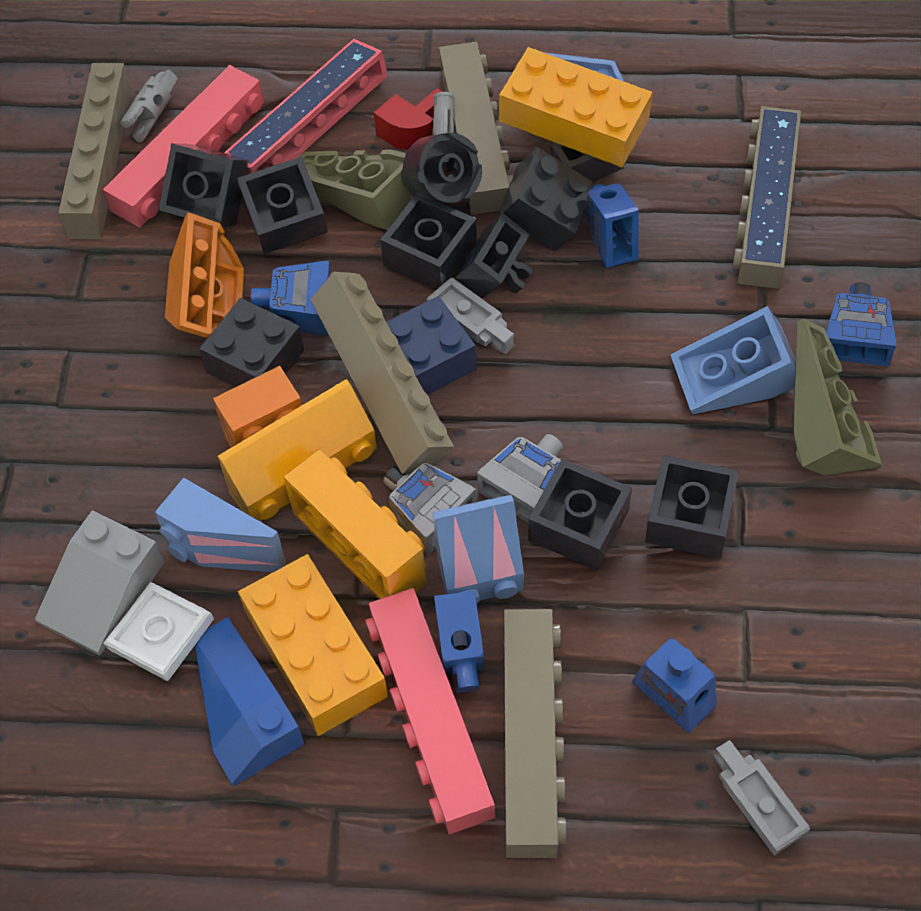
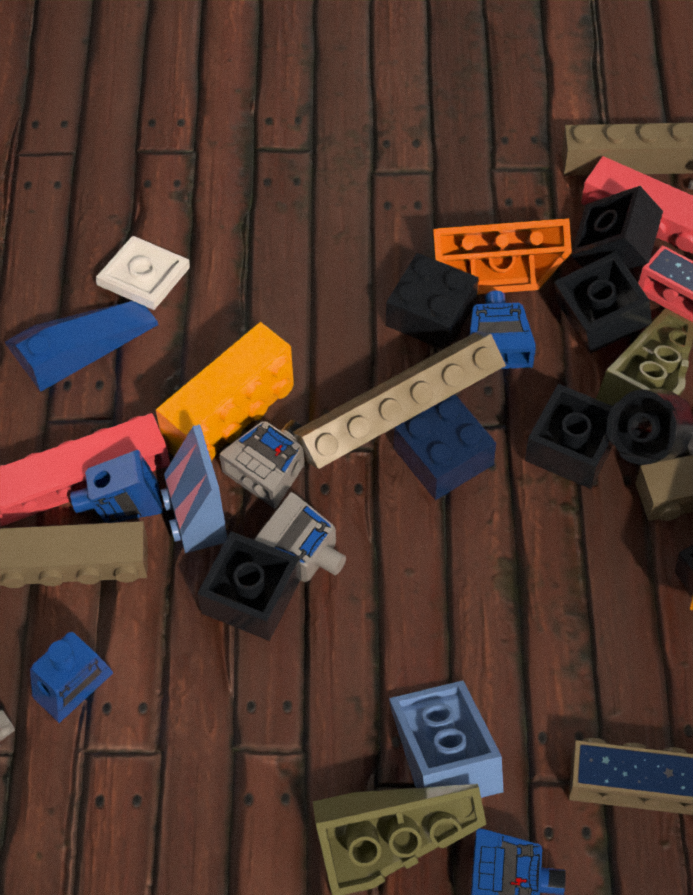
camera: 85 degrees right, 0 degrees up
light grey slope [34,510,165,656] -> none
medium blue slope [155,478,287,572] -> none
orange brick [213,366,302,448] -> none
light orange slope [218,379,377,521] -> none
light orange brick [238,554,388,736] -> none
light grey hinge [427,278,515,355] -> none
black brick [455,213,533,299] -> none
black brick [498,147,593,251] -> none
blue torso [587,184,639,268] -> none
black brick [645,455,739,559] -> none

